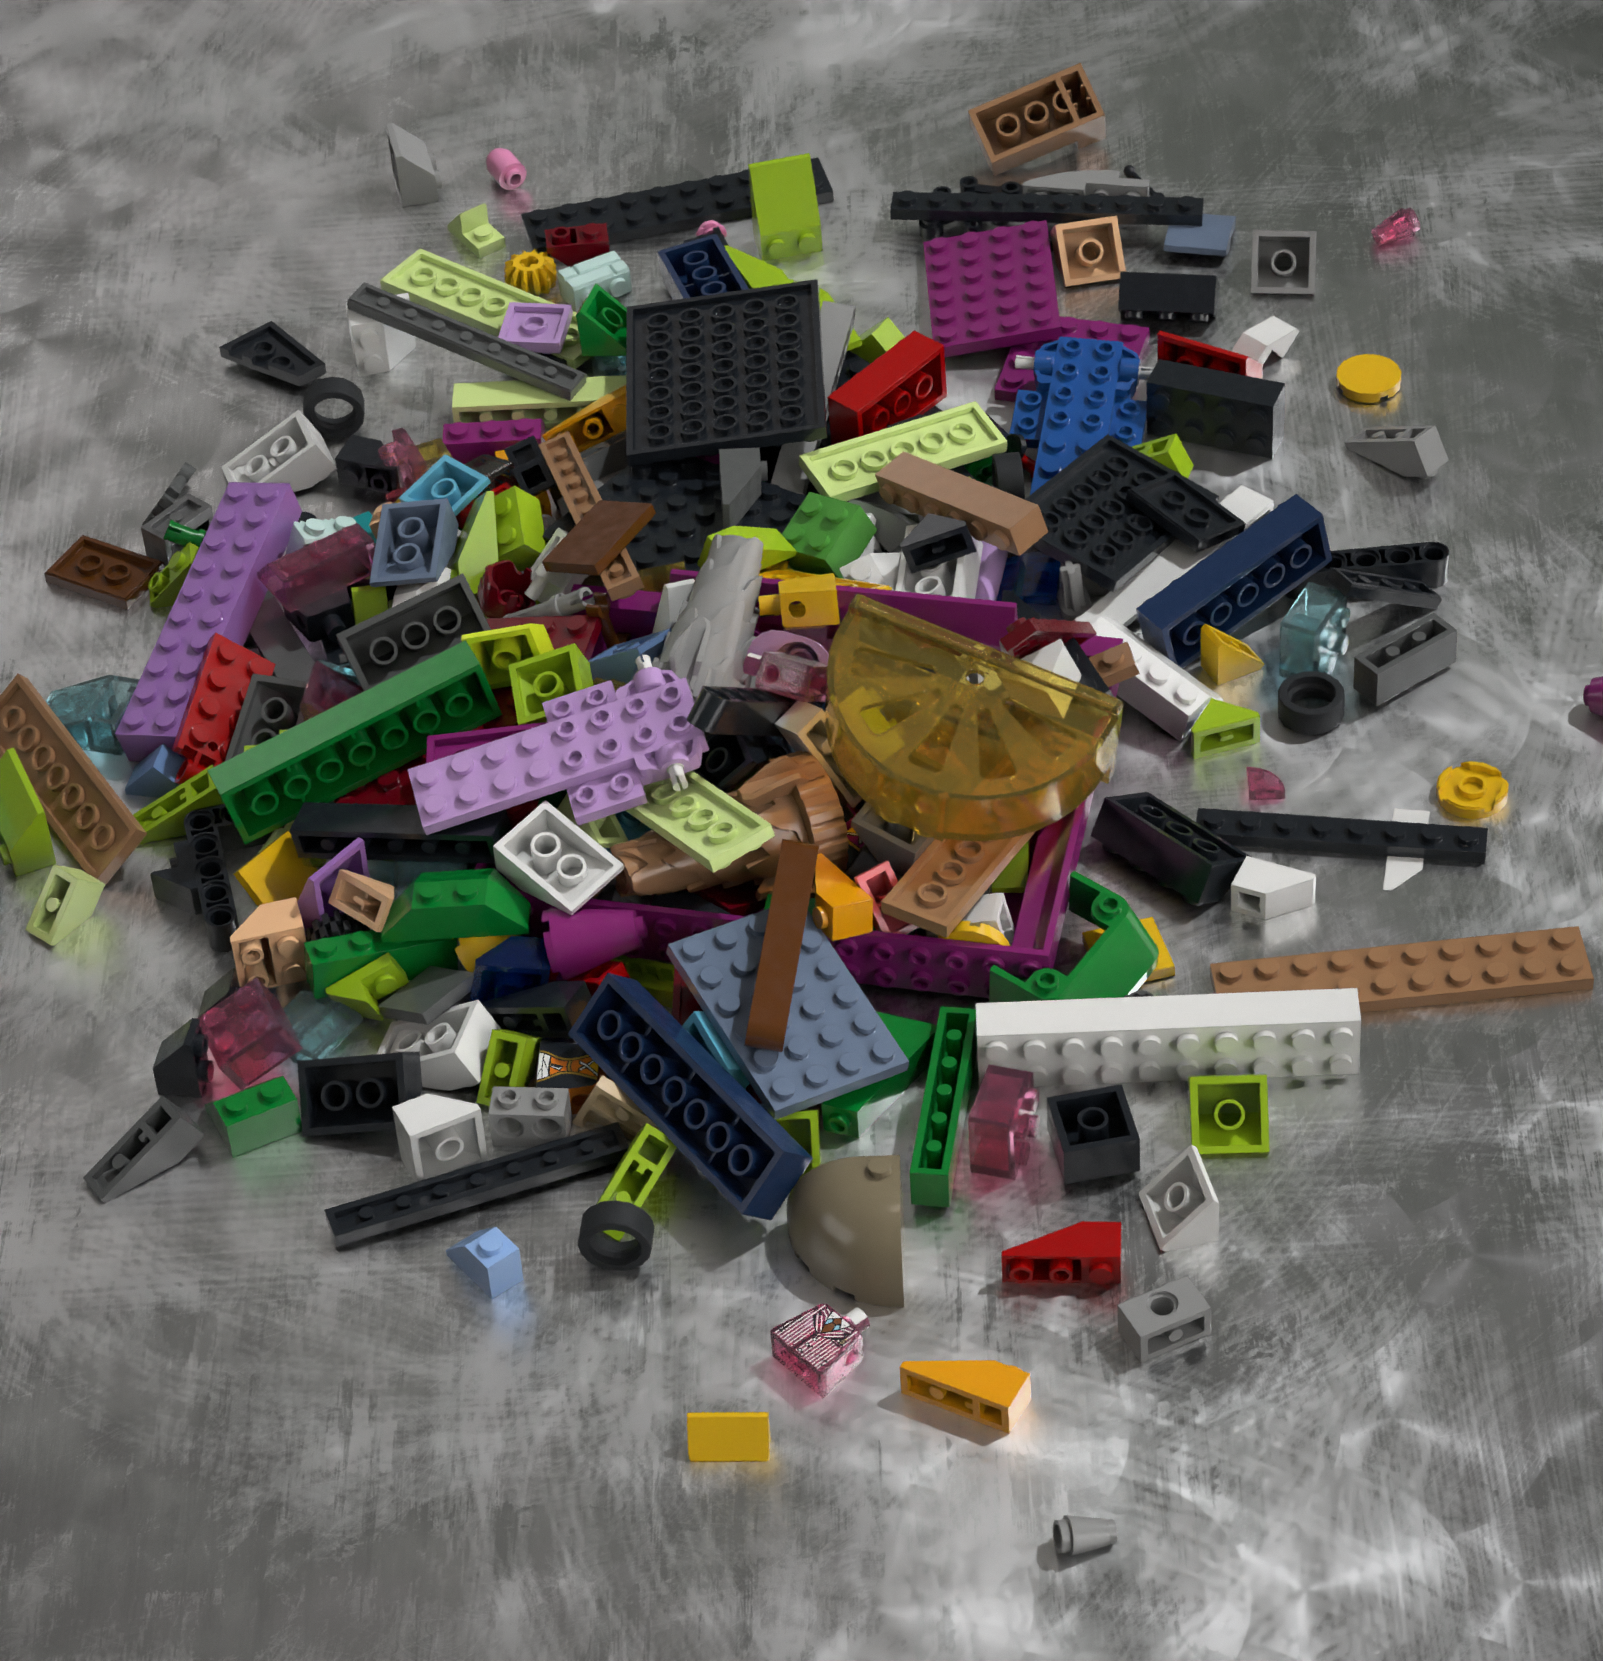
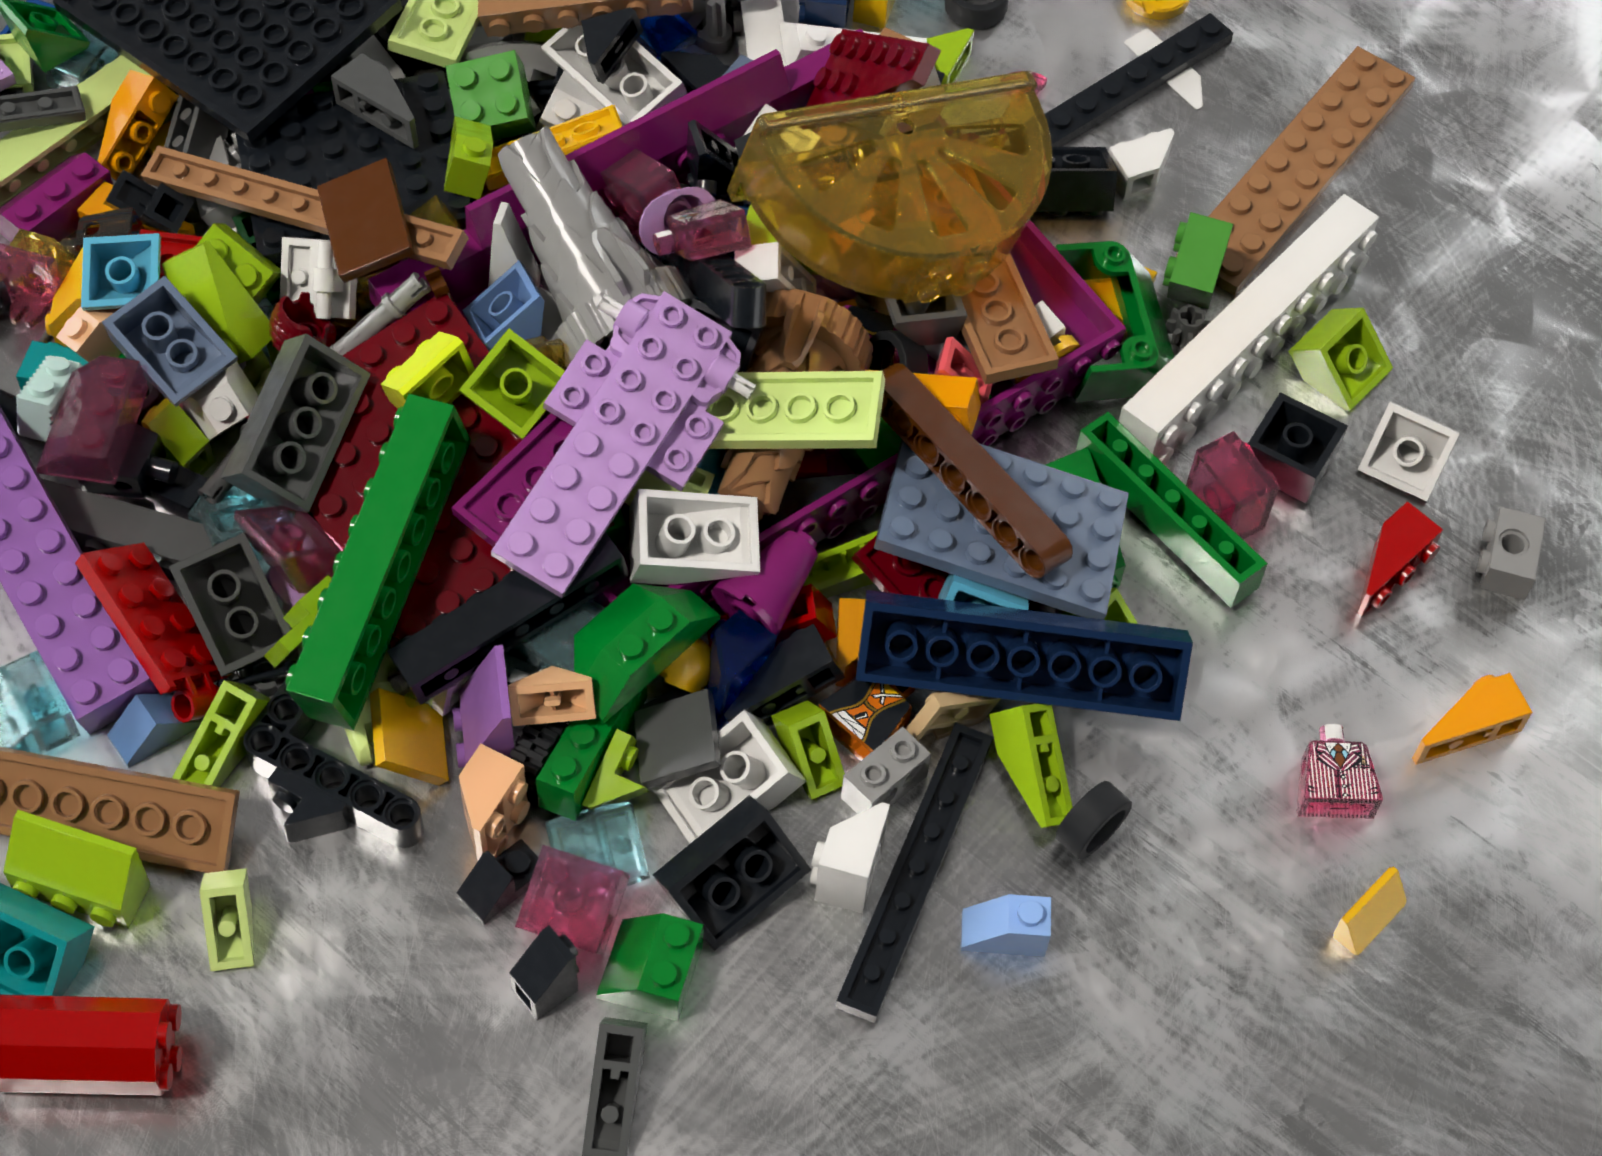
camera: 55 degrees left, 15 degrees up
yellow torso [758,573,840,628] -> none
dark tan brick [786,1155,904,1307] -> none
none -> bright green brick [1162,212,1233,309]

